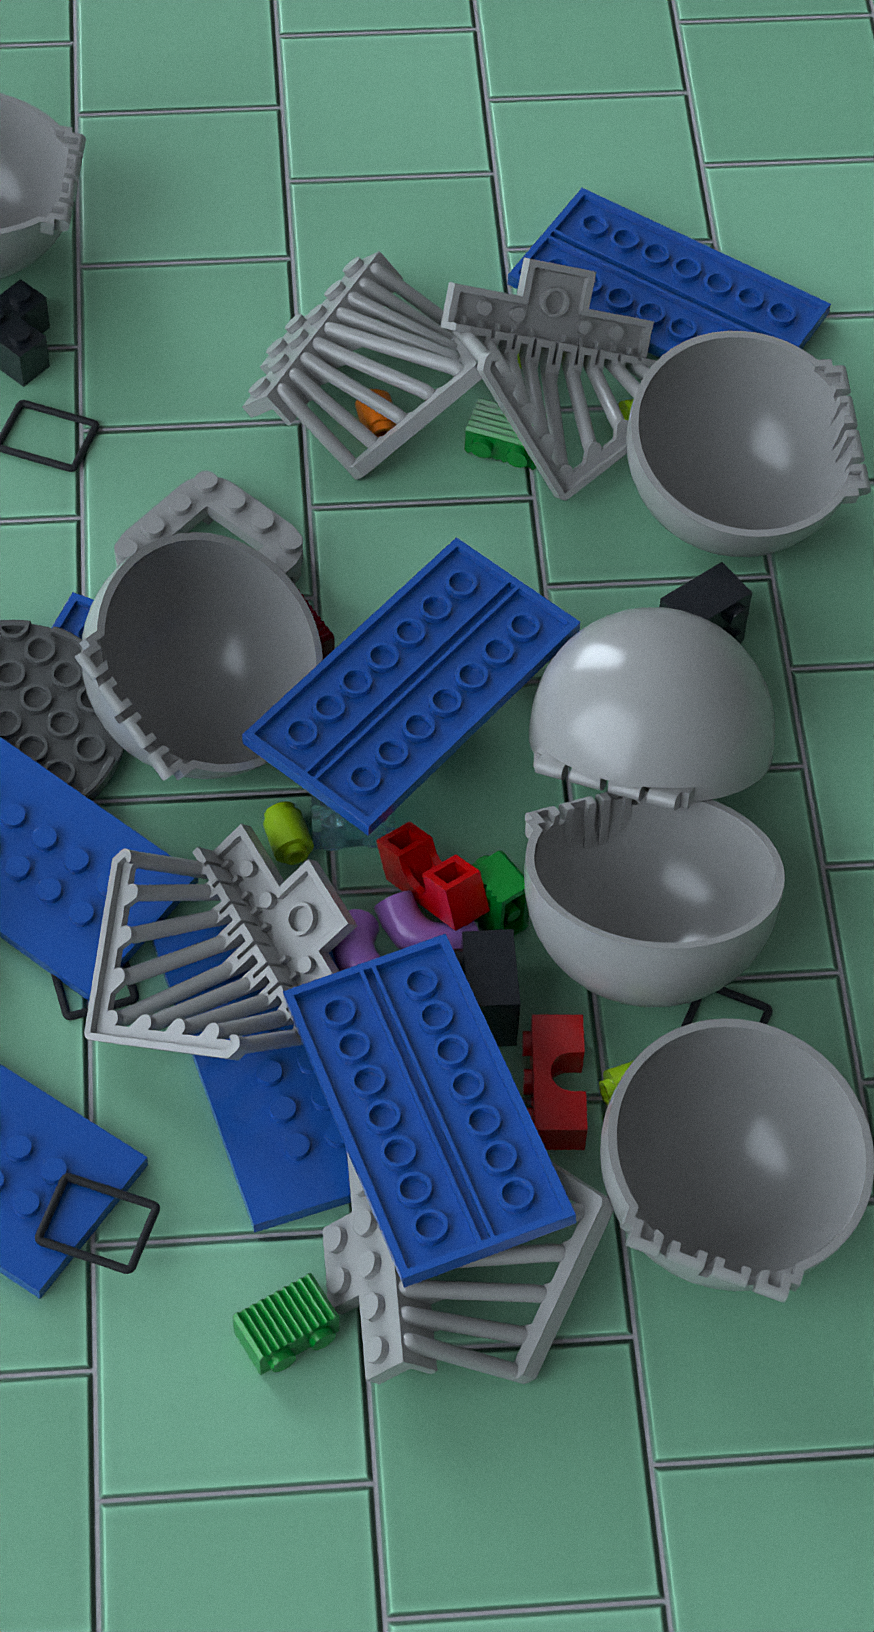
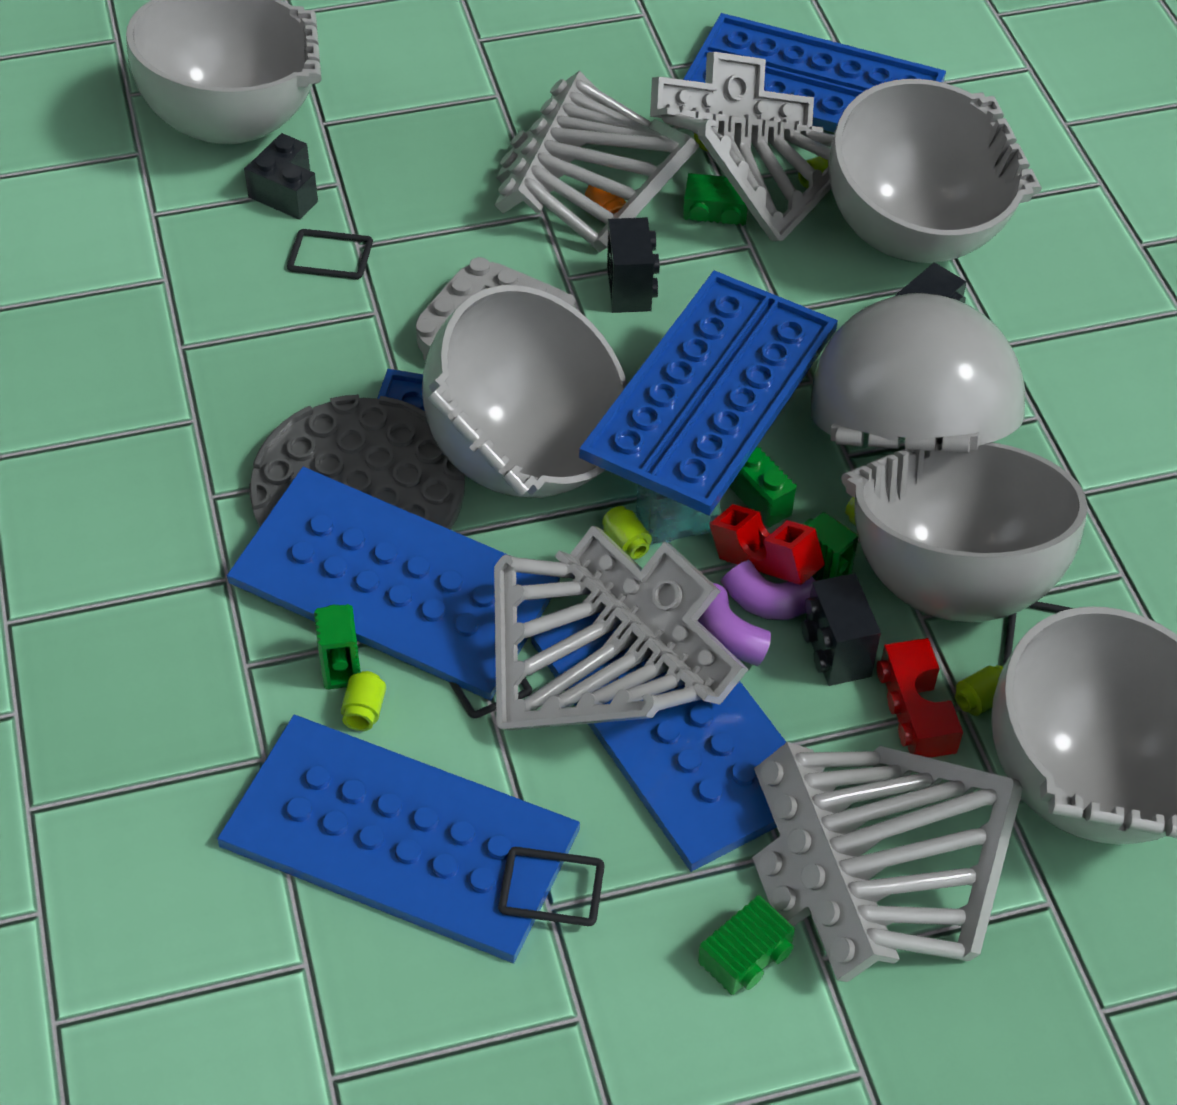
camera: 10 degrees left, 5 degrees down
blue plate [283,933,577,1288] -> none
none -> black brick [607,217,660,313]
none -> green brick [729,447,797,528]

